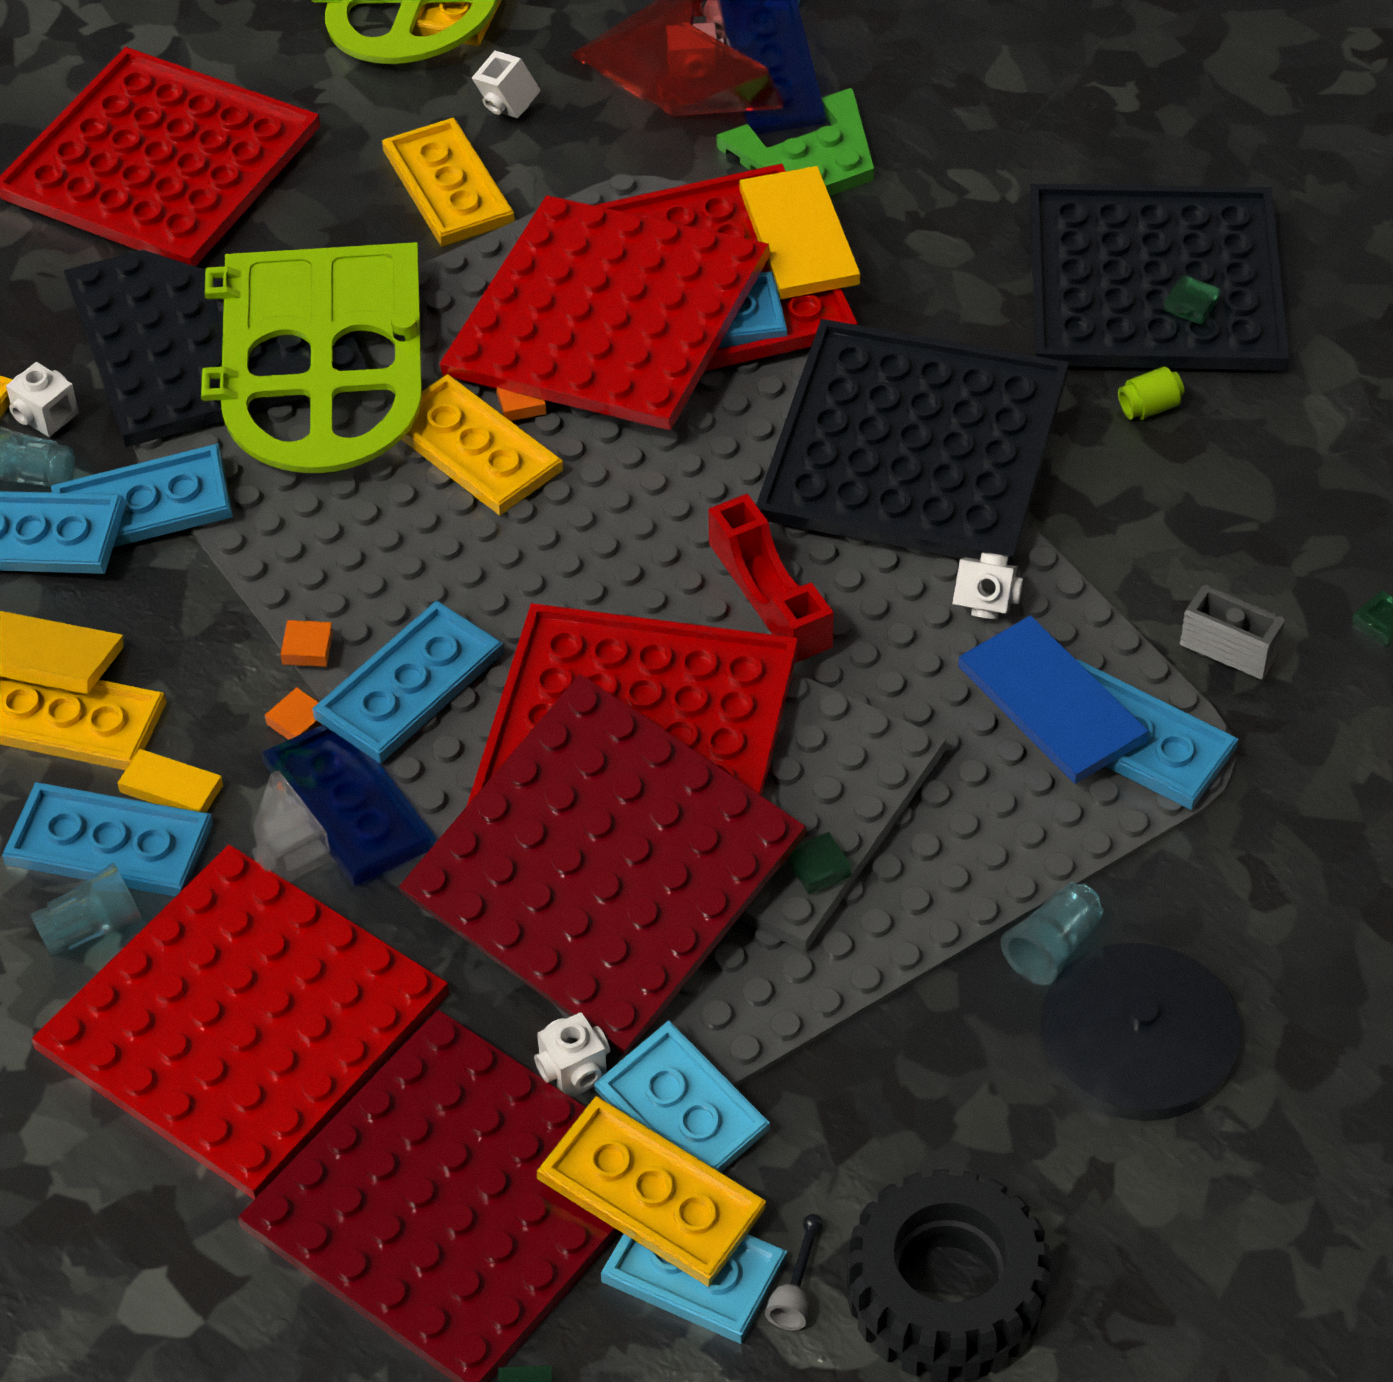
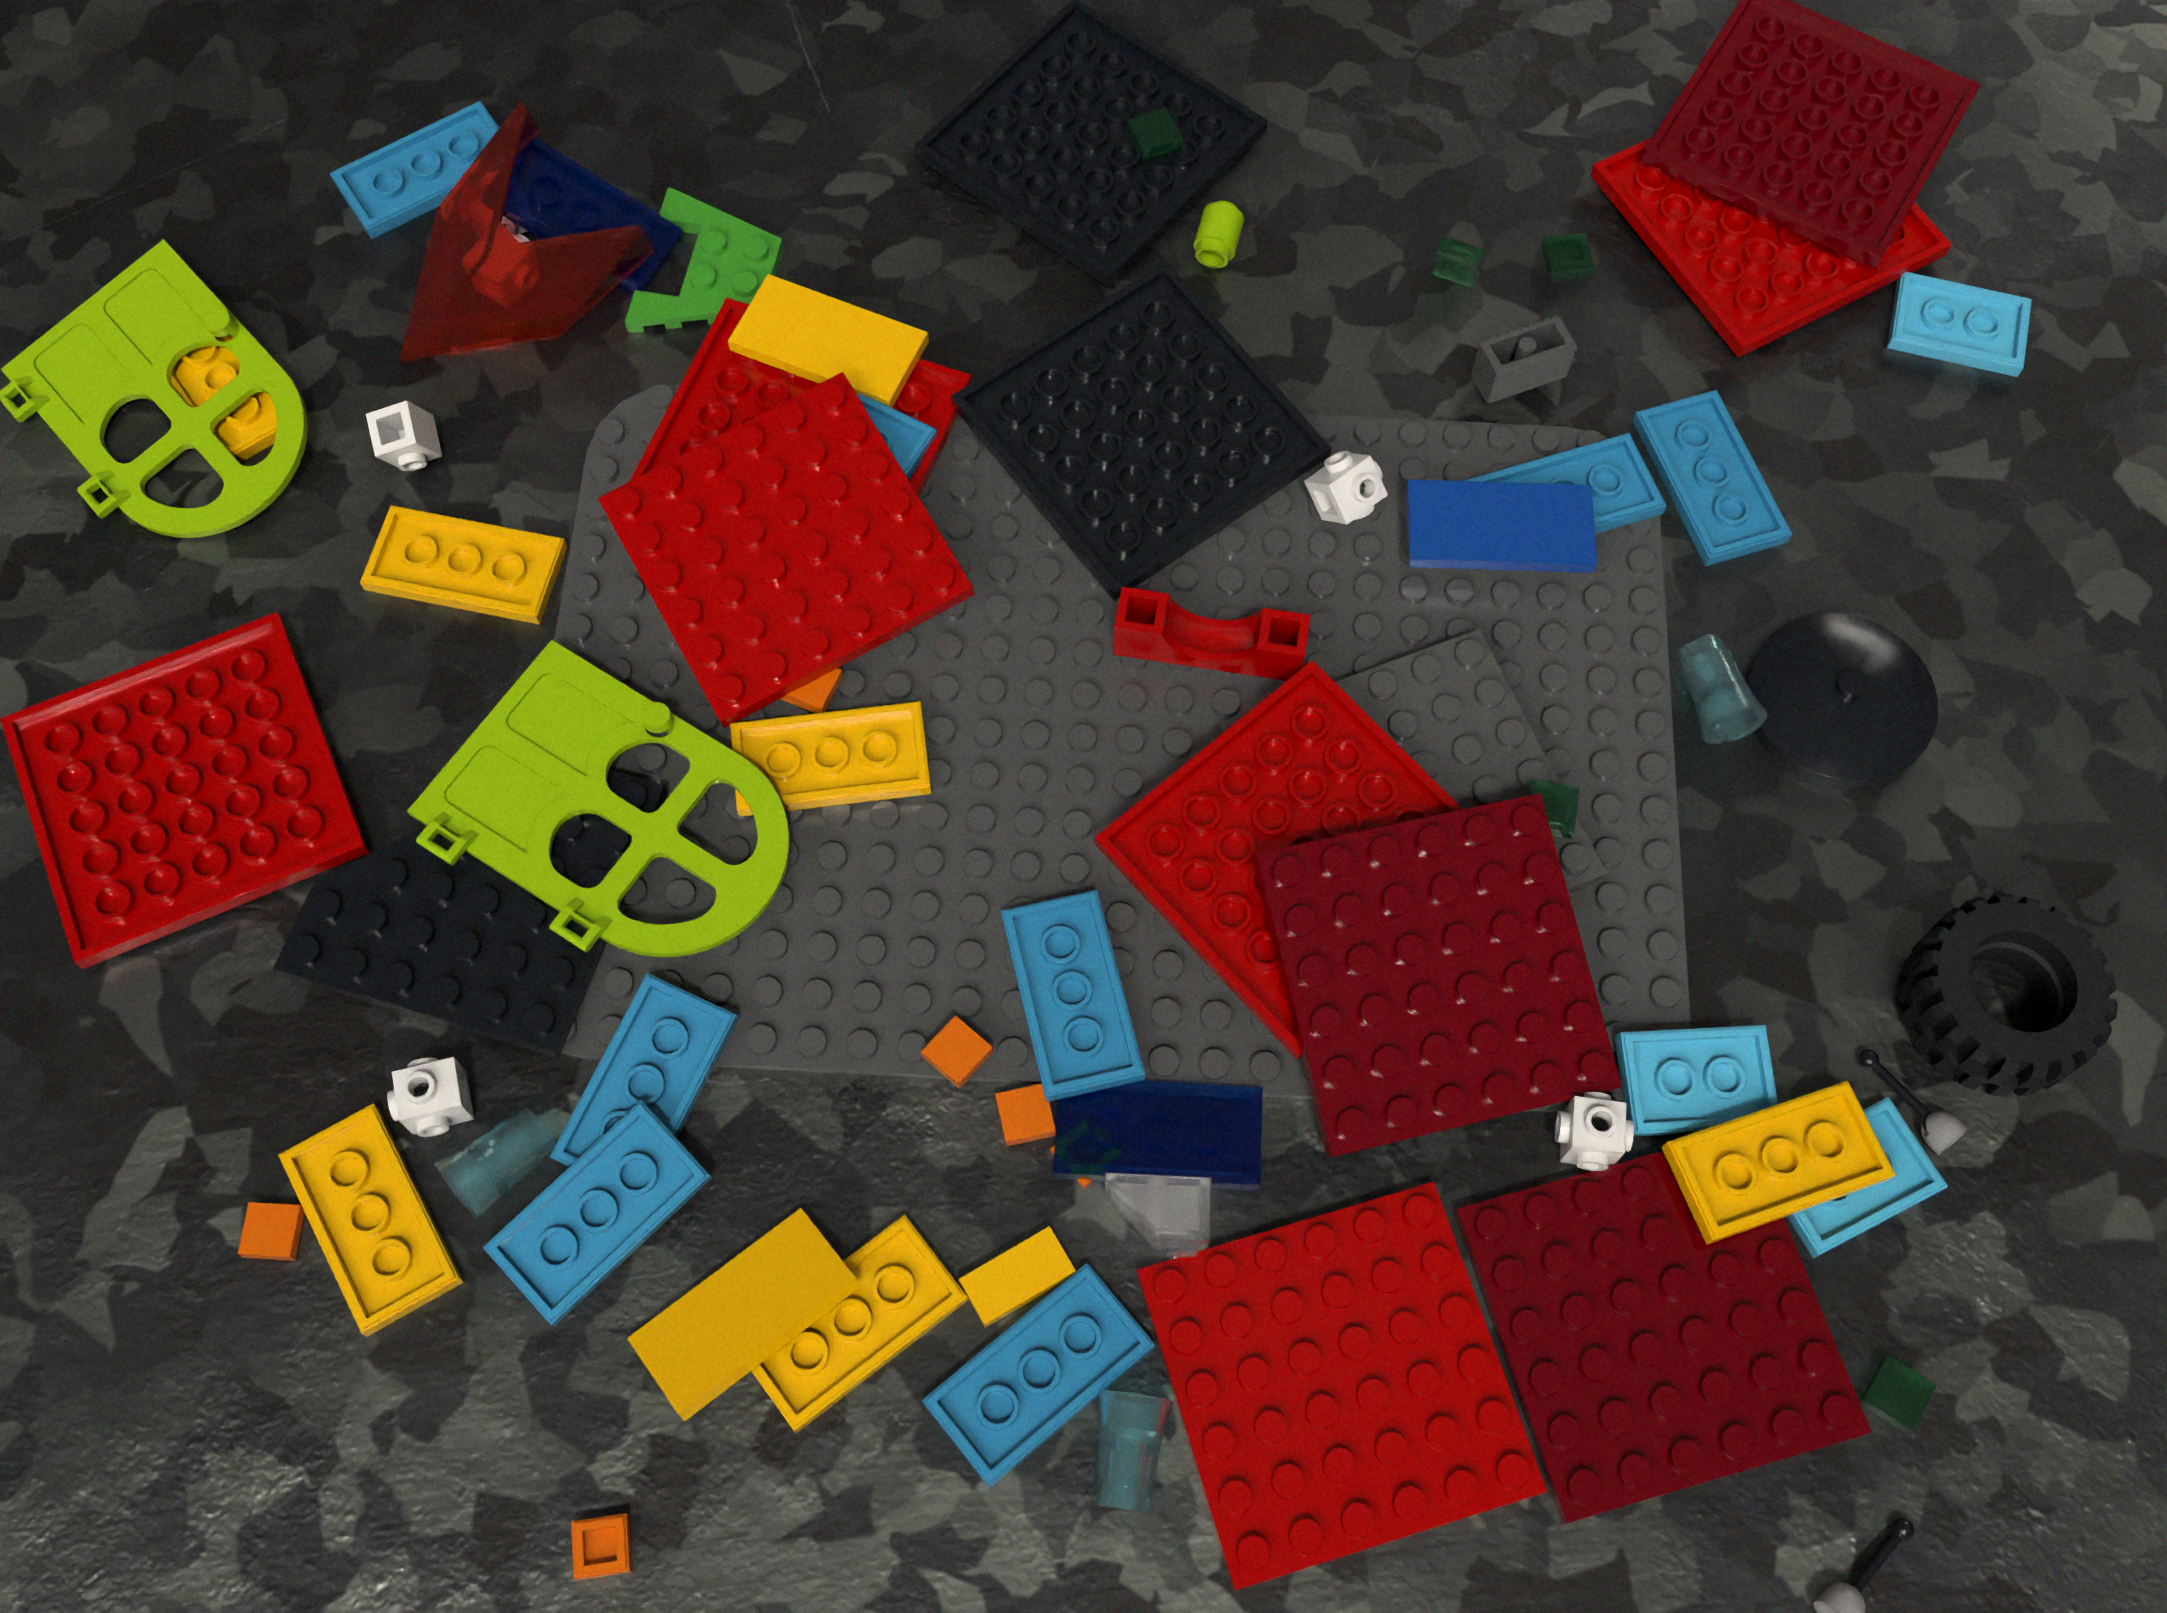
camera: 55 degrees left, 15 degrees up
none -> clear green tile [1432,236,1484,287]
none -> dark azure tile [1632,390,1793,567]

